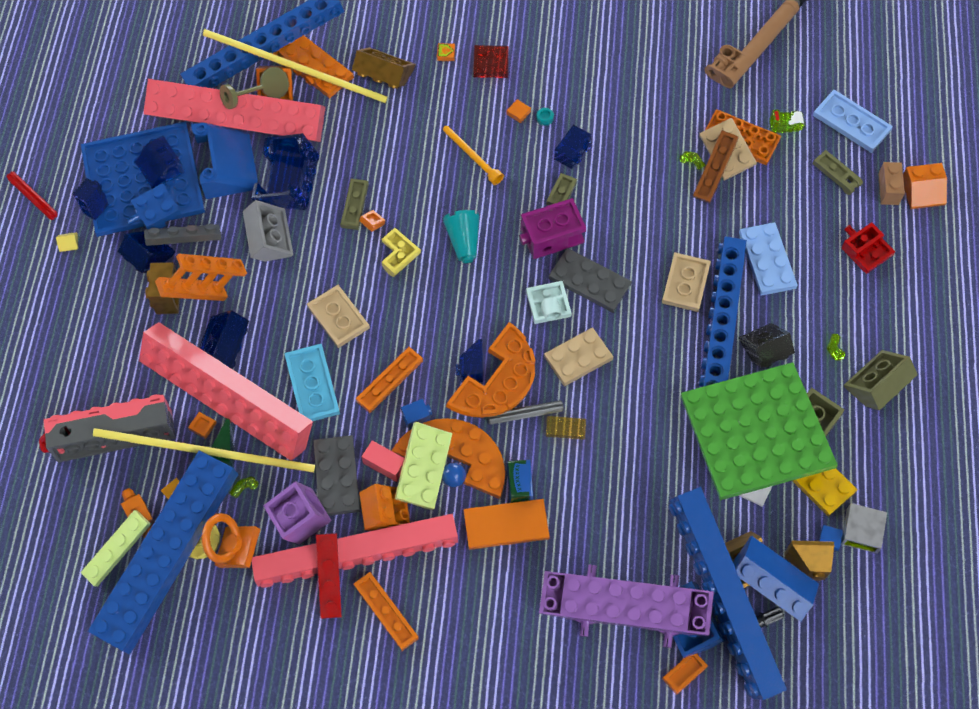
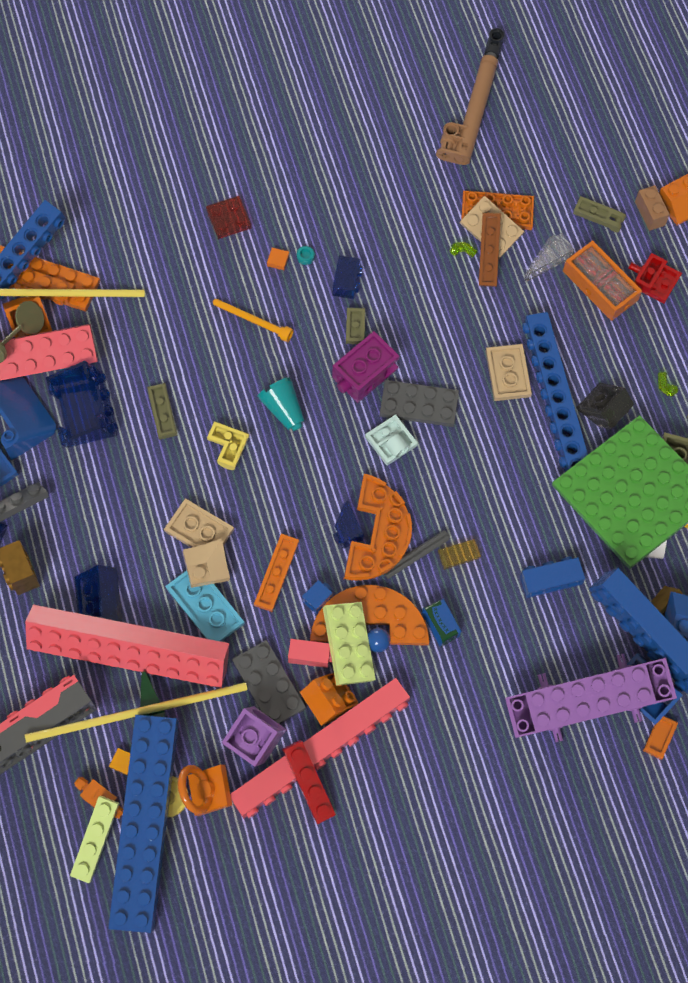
camera: 25 degrees left, 5 degrees up
orange fence [155,254,247,301] -> none
orange tile [188,412,217,439] -> none
clear neon green arm [229,476,259,499] -> none
light grey slope [243,200,293,262] -> none
pearl gold slope [352,47,416,89] -> none
orange plate [353,572,419,651] -> none
orange tile [359,210,386,232] -> none
tile [437,43,455,61] -> none
orange tile [464,499,550,550] -> none
tan plate [544,327,613,387] -> none
light blue plate [739,222,797,296] -> none
clear neon green leg [769,110,805,133] -> none
light blue plate [813,90,893,153] -> none
none -> tan plate [182,538,230,588]
none -> blue brick [520,557,585,598]
none -> clear slope [524,233,574,282]
none -> brick [563,240,642,321]

